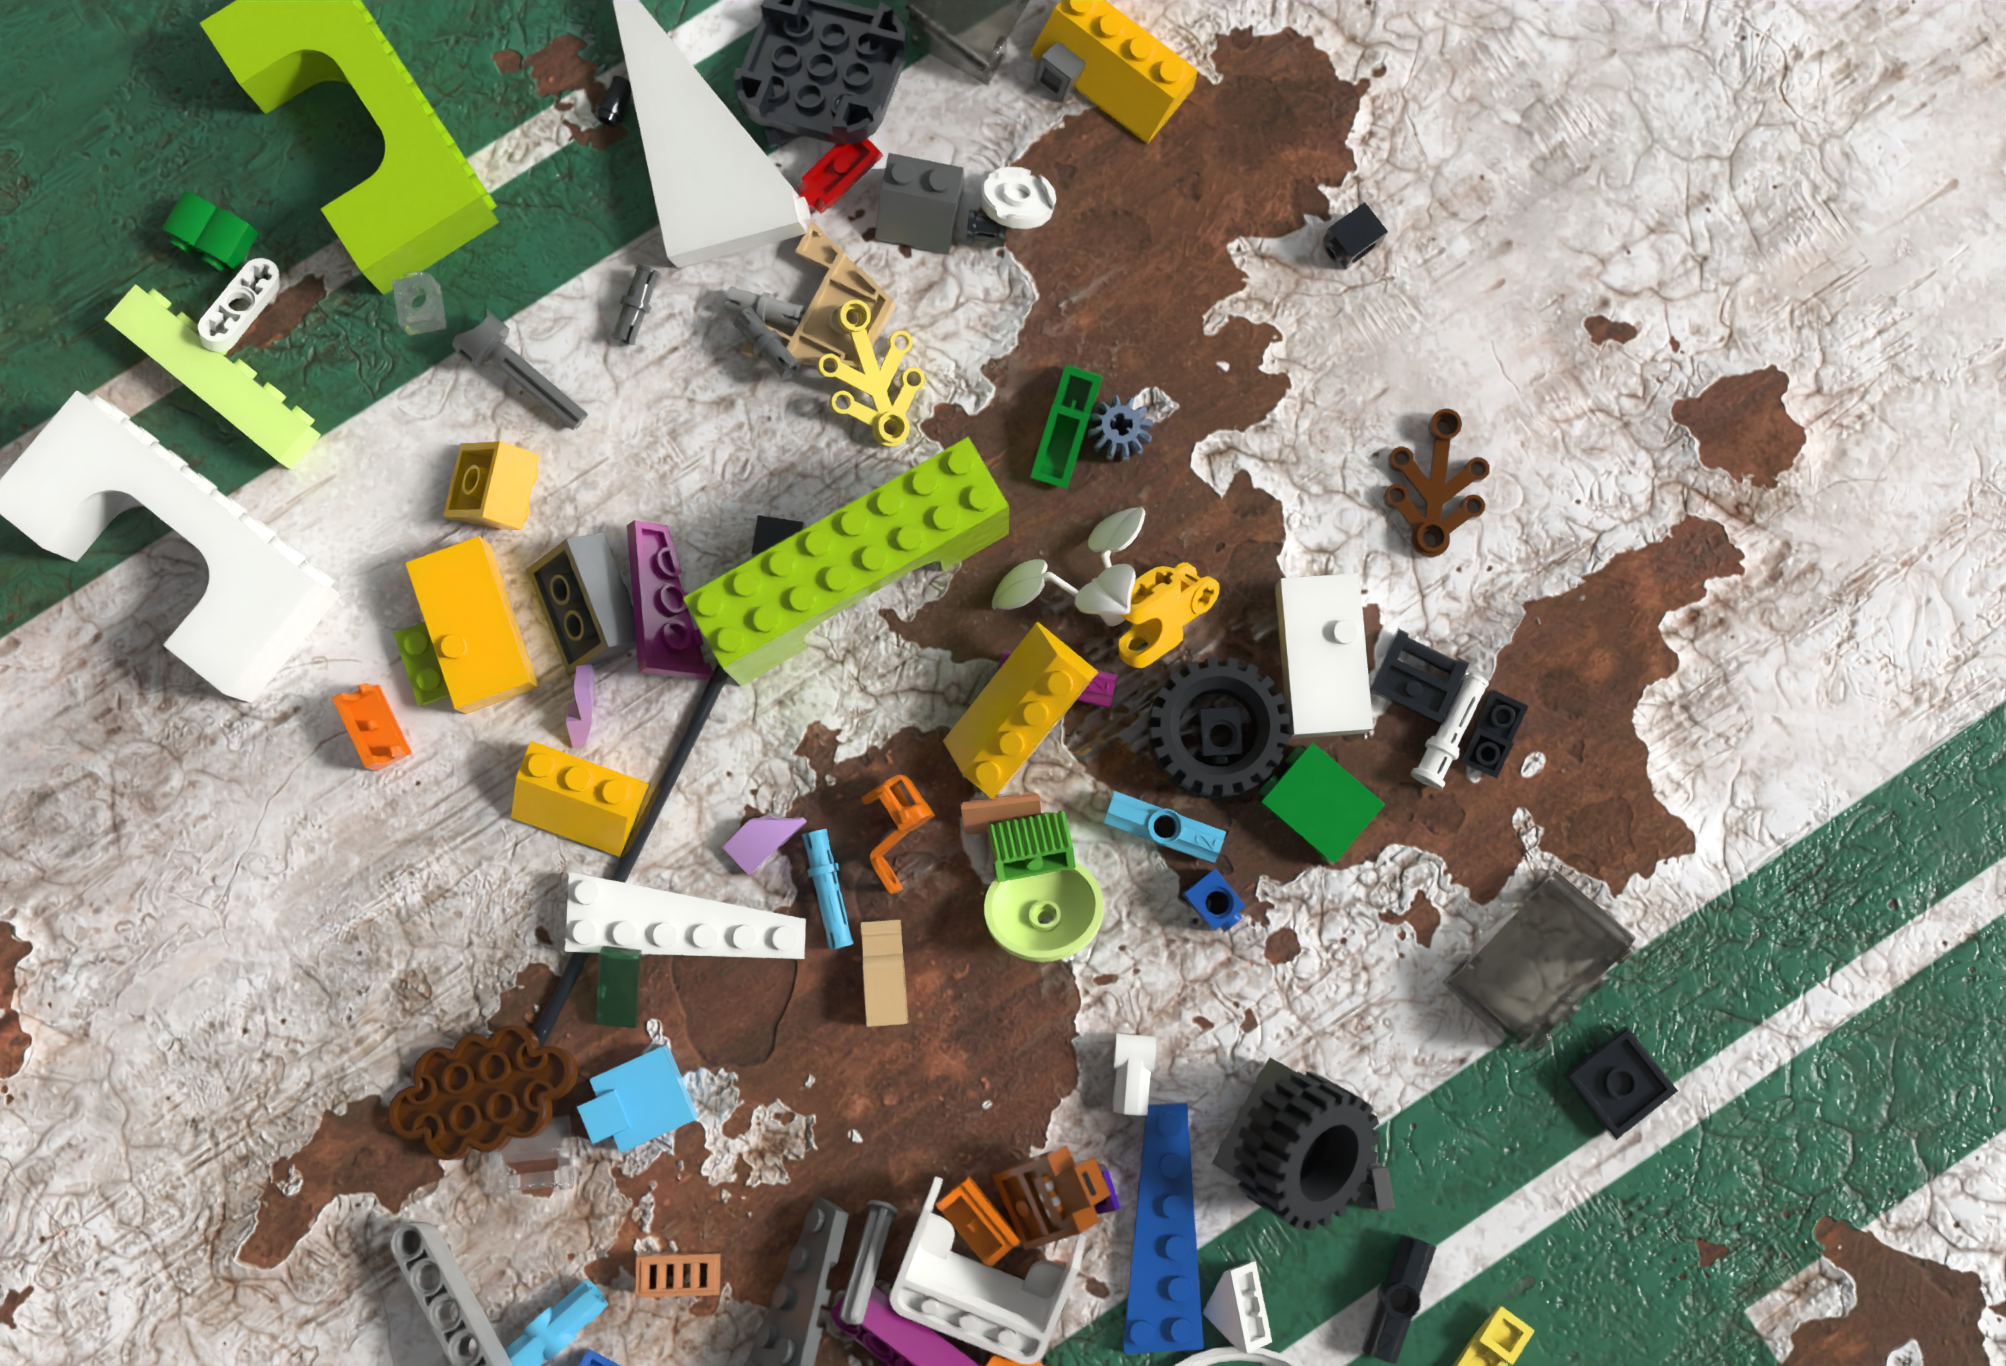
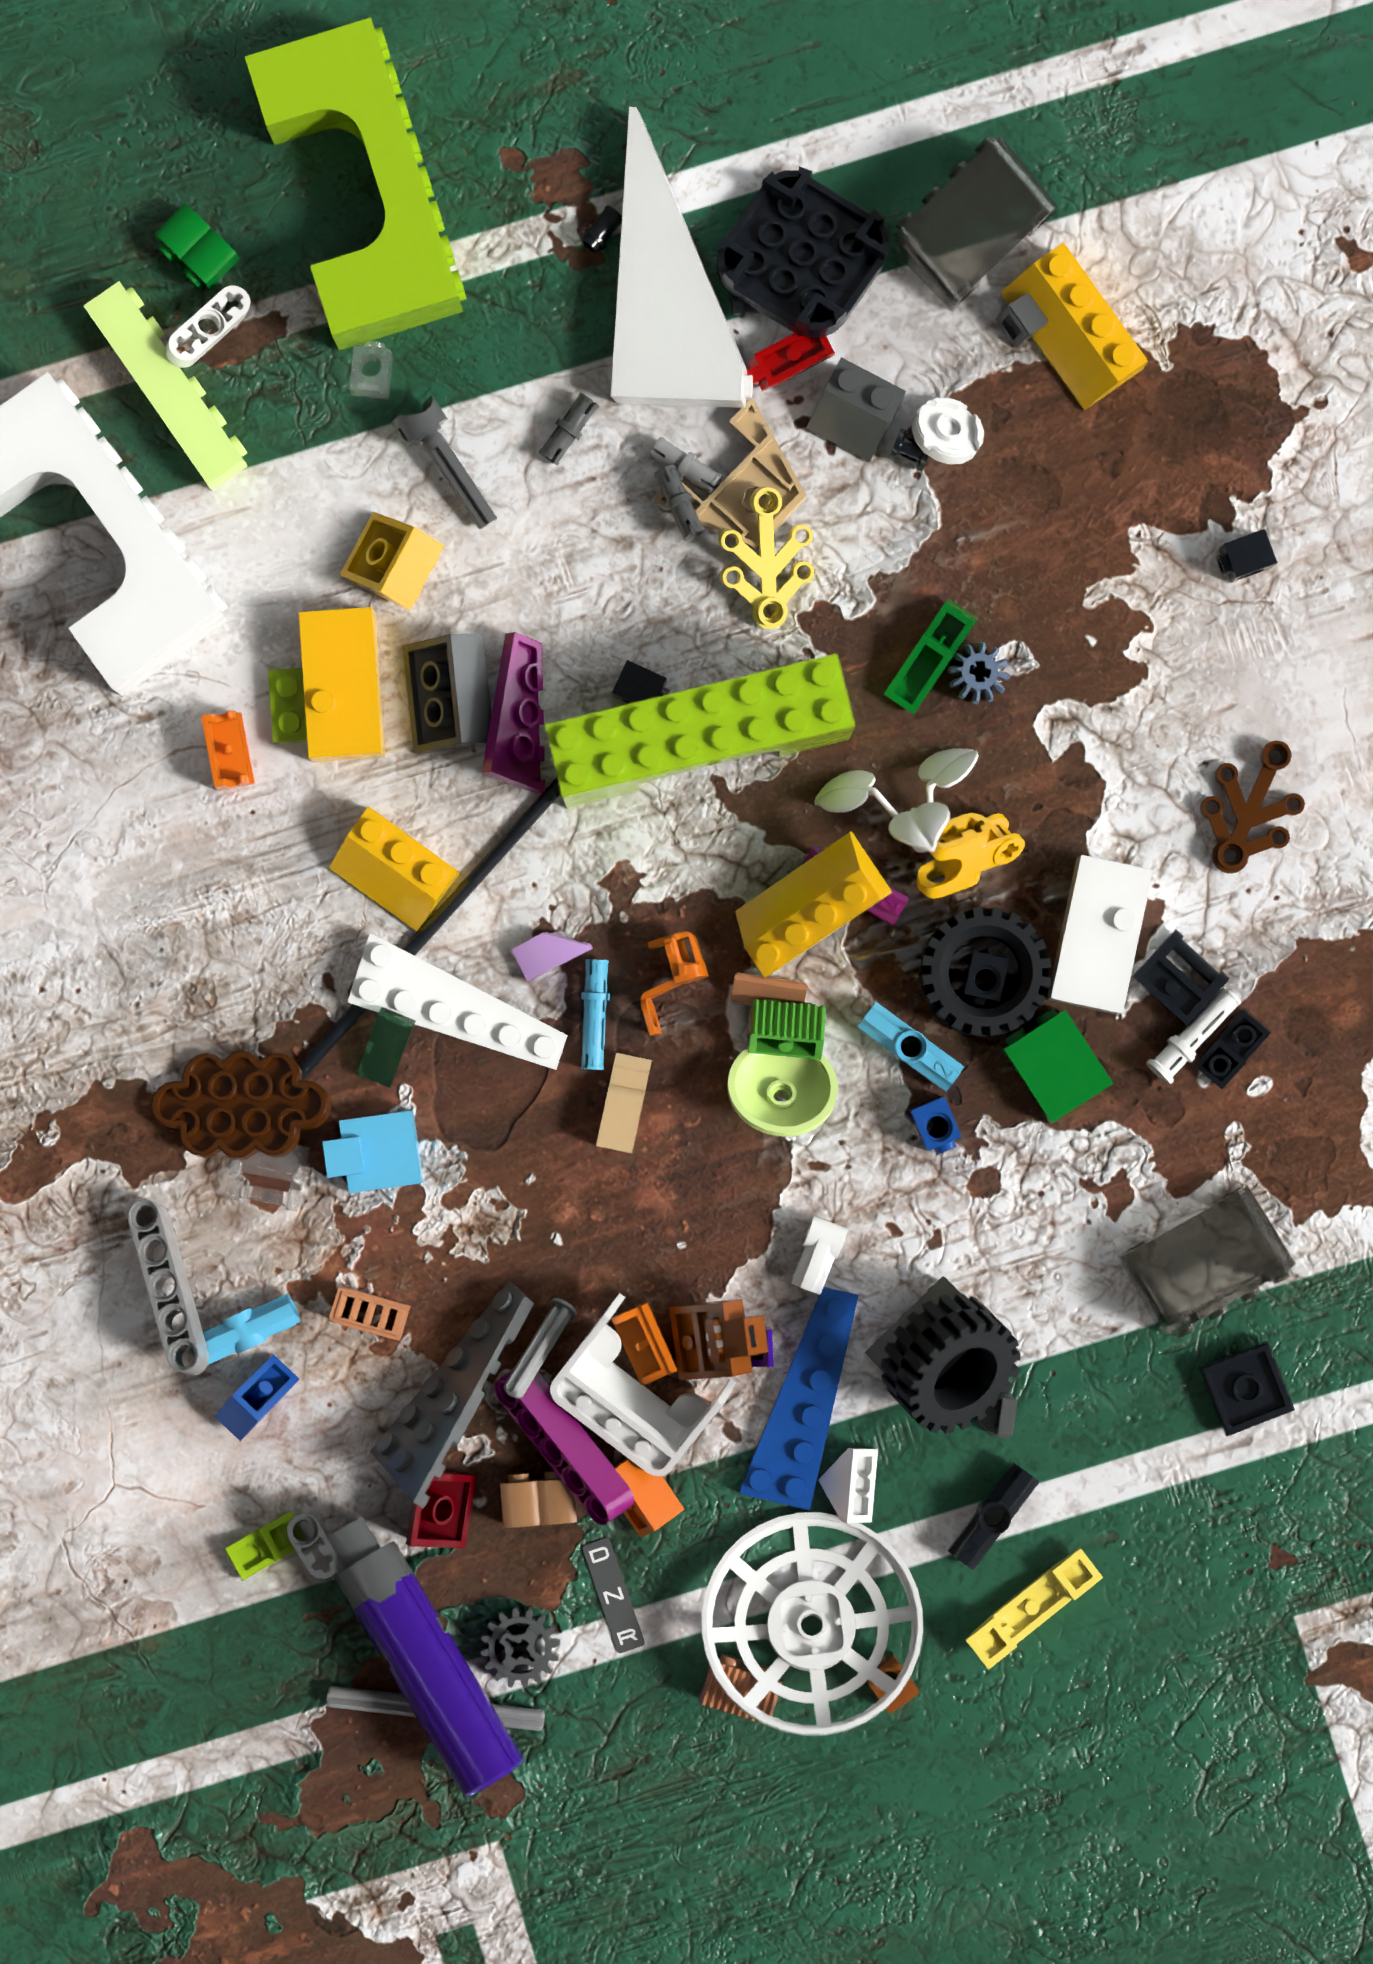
camera: 15 degrees right, 5 degrees up
lavender slope [566,664,595,748] -> none

